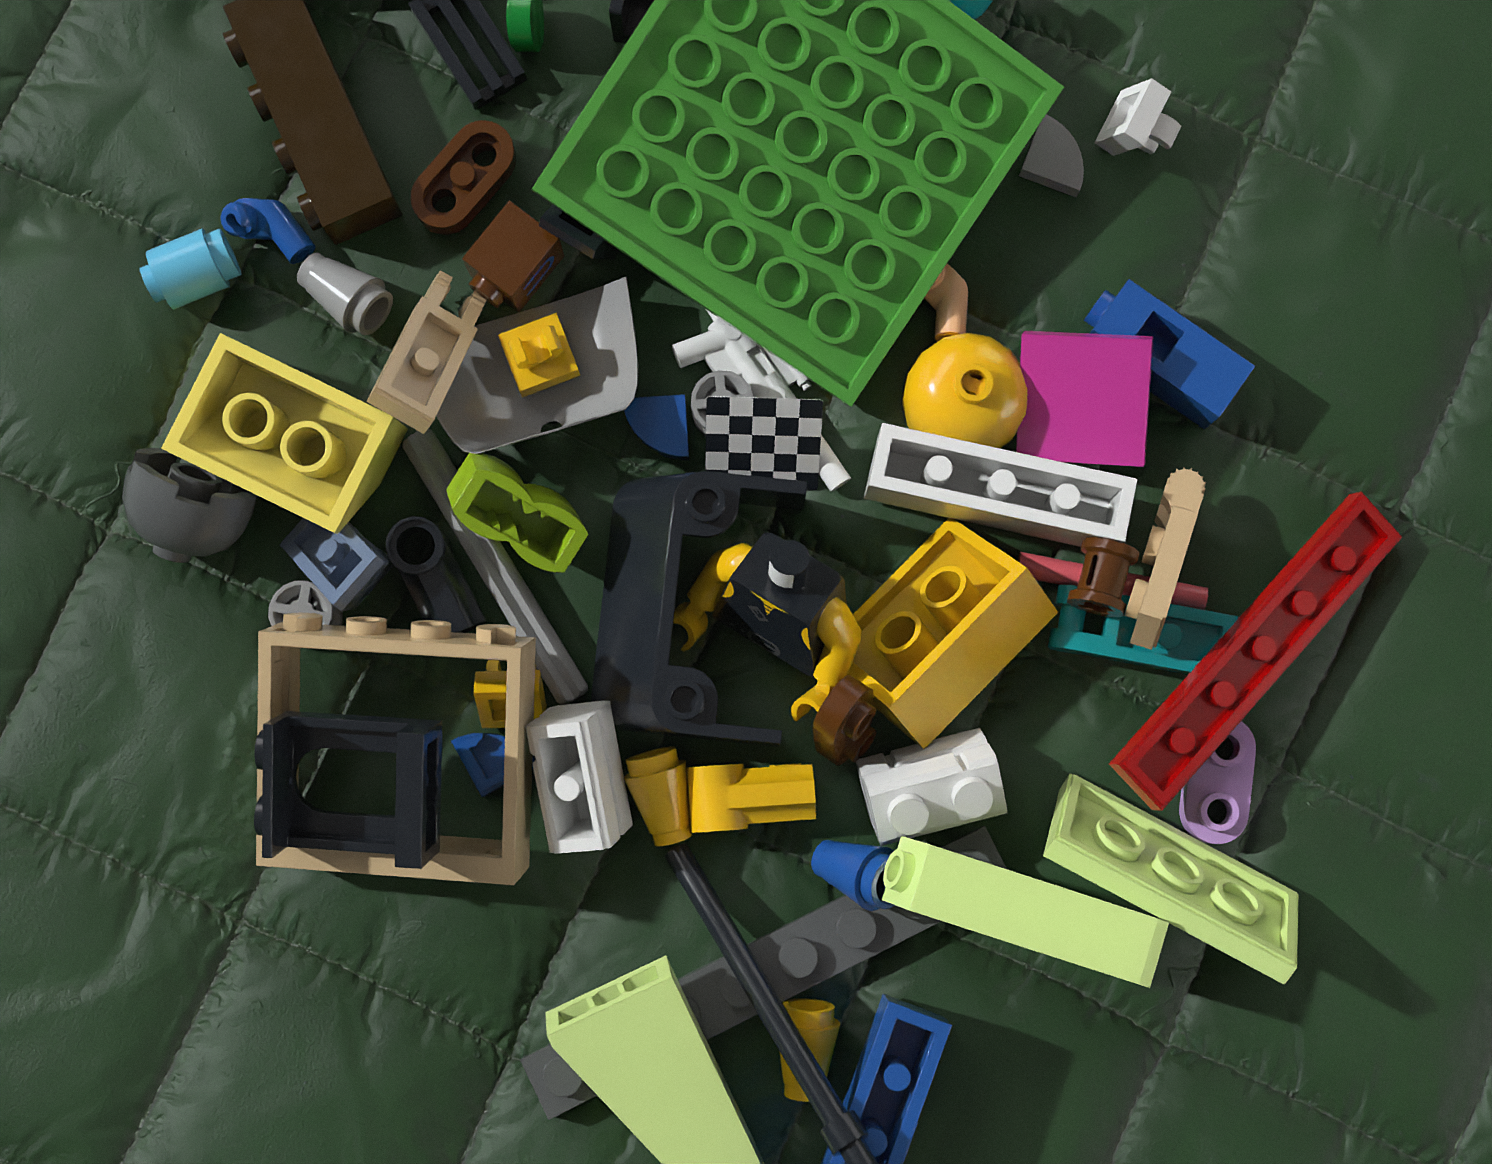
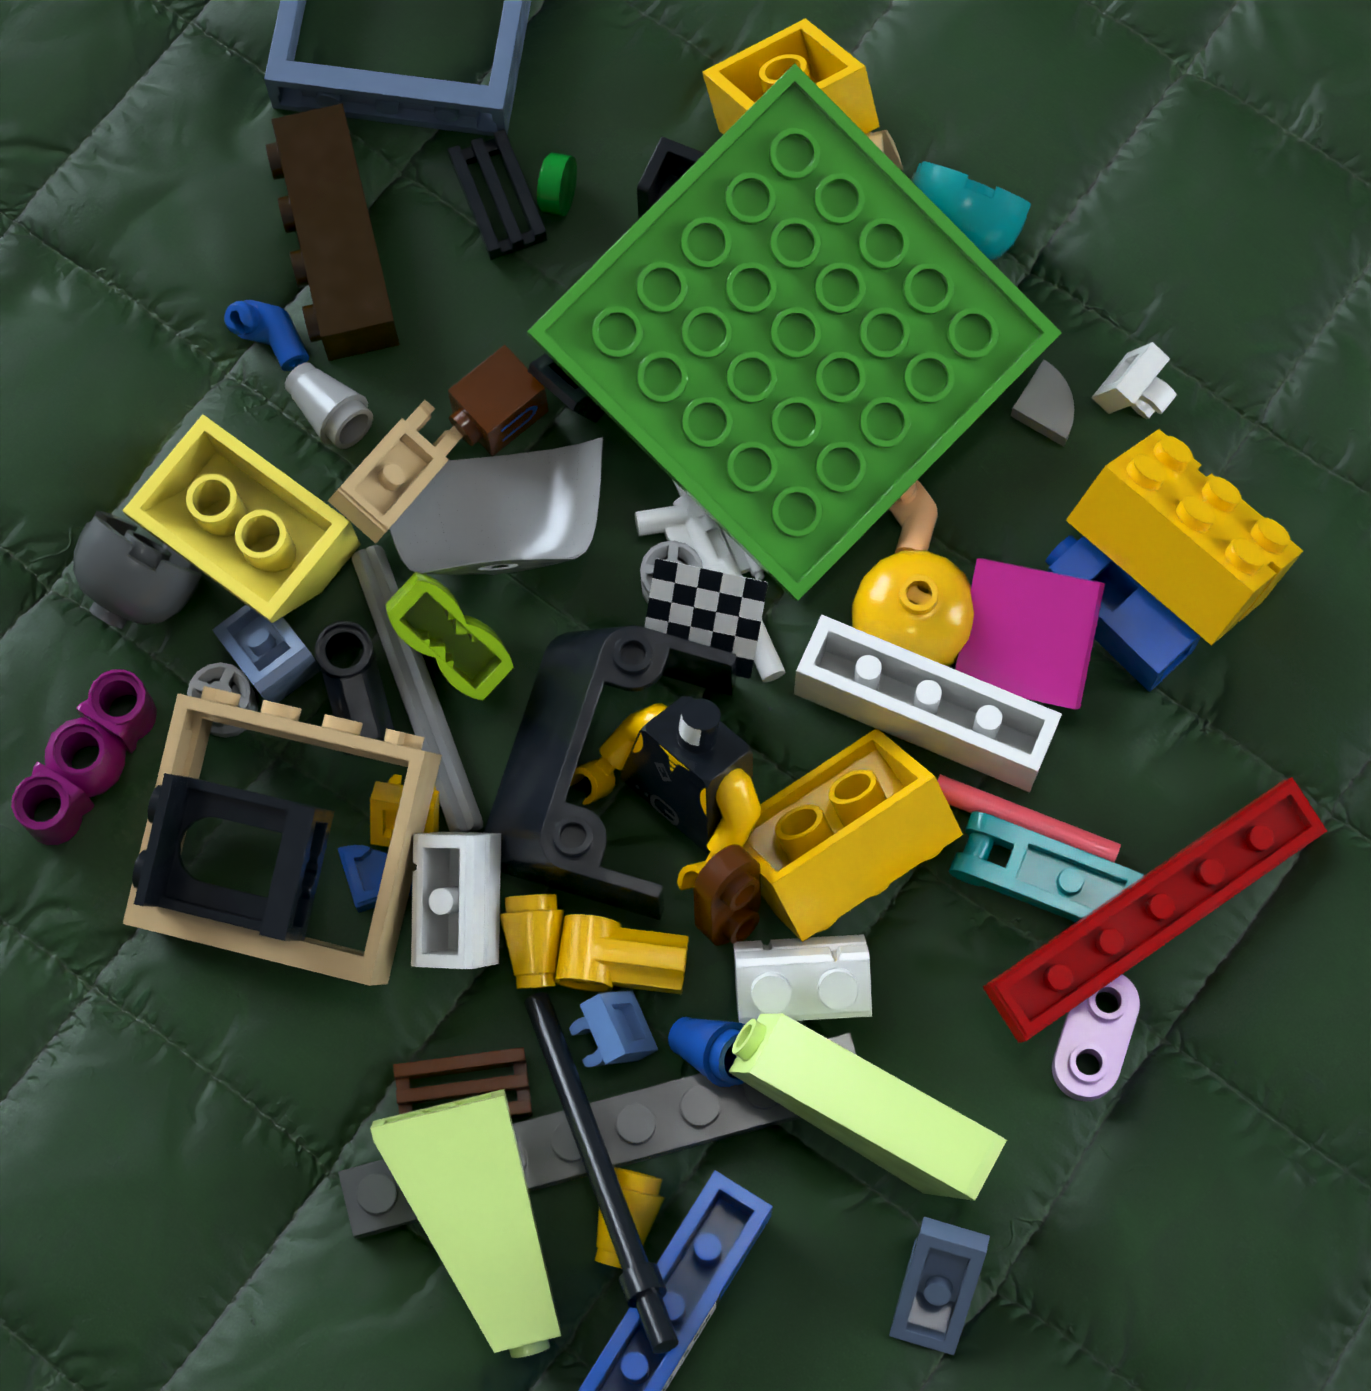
camera: 15 degrees right, 10 degrees down
medium azure brick [140,228,242,310] -> none
reddish brown plate [411,120,517,235] -> none
yellow tile [498,312,581,398] -> none
blue tile [624,395,689,460] -> none
yellowish green tile [1043,774,1299,985] -> none
reddish brown bush [1067,537,1140,617] -> none
tan hinge [1124,467,1206,650] -> none
none -> magenta piece [11,669,157,845]
none -> reddish brown tile [393,1047,533,1119]
none -> medium blue tile [569,990,658,1067]
none -> sand blue slope [889,1217,990,1355]
none -> yellow piece [1066,429,1303,646]

